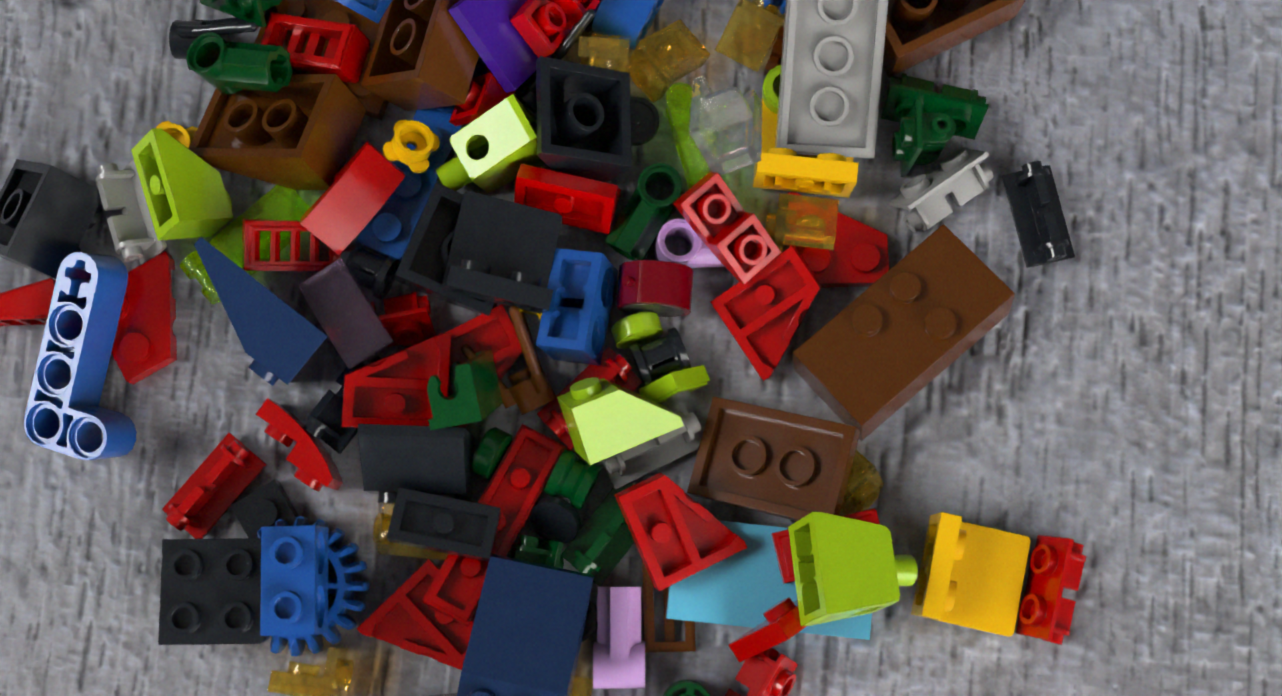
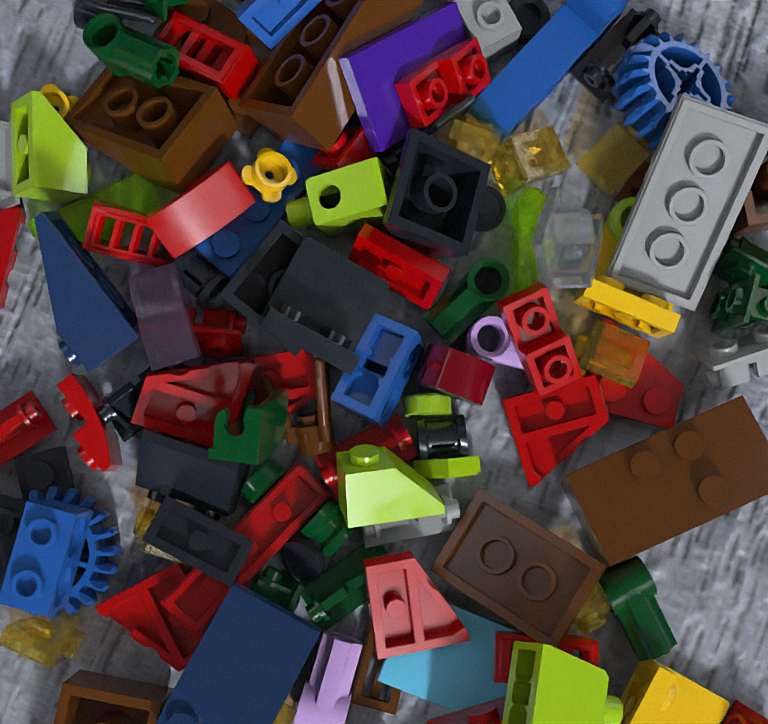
camera: 10 degrees right, 5 degrees up
none -> dark green piece [596,555,678,662]

